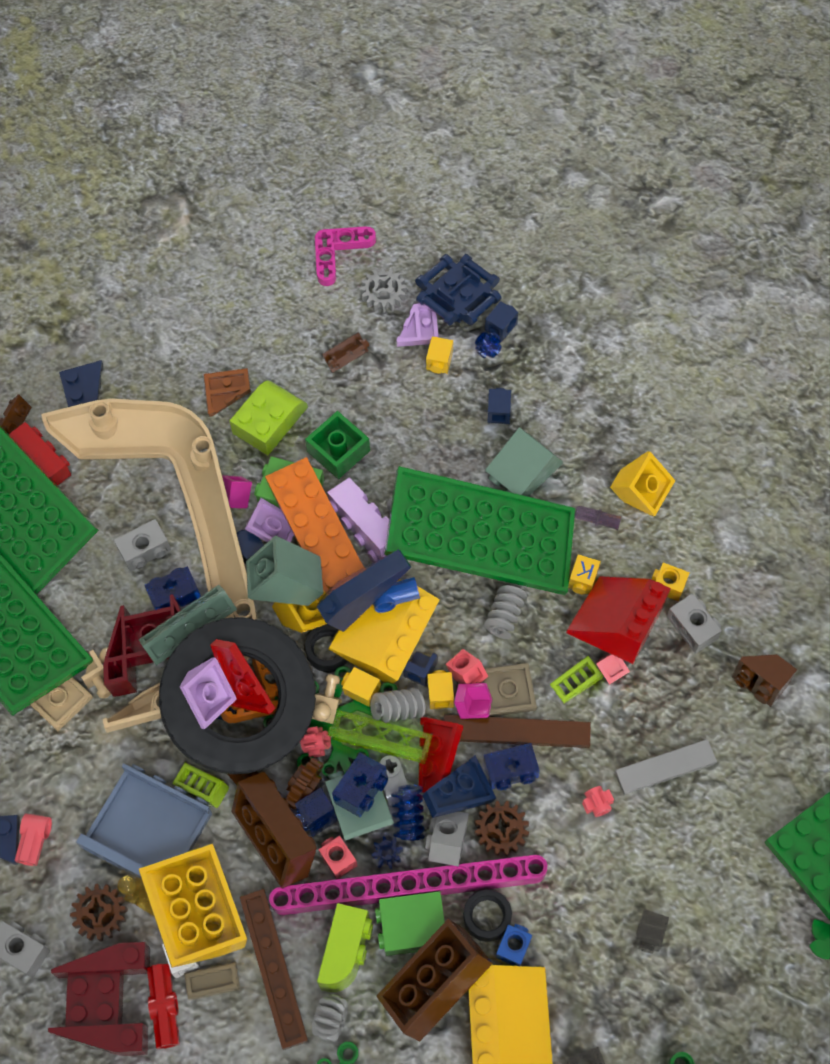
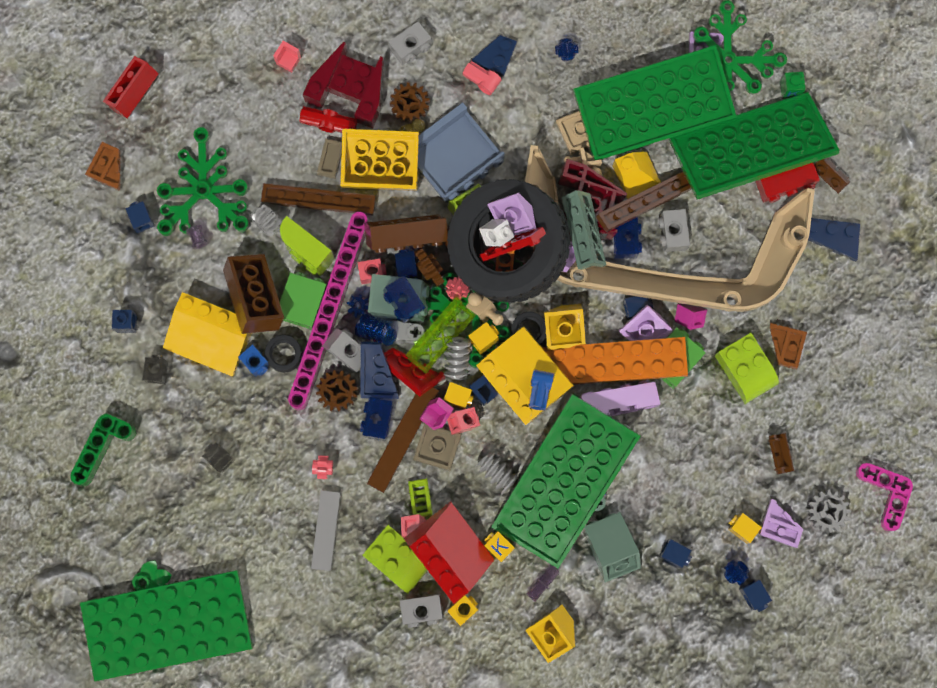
camera: 110 degrees right, 15 degrees up
sand green slope [246,535,323,606] -> none
green brick [305,410,370,480] -> none
dark blue wedge [317,549,411,632] -> none
dark blue brick [415,254,502,326] -> none
reddish brown slope [732,654,797,707] -> none
none -> lime brick [362,525,428,594]
none -> white brick [479,219,514,247]
none -> reddish brown plate [596,172,692,233]
none -> yellow slope [613,152,661,199]

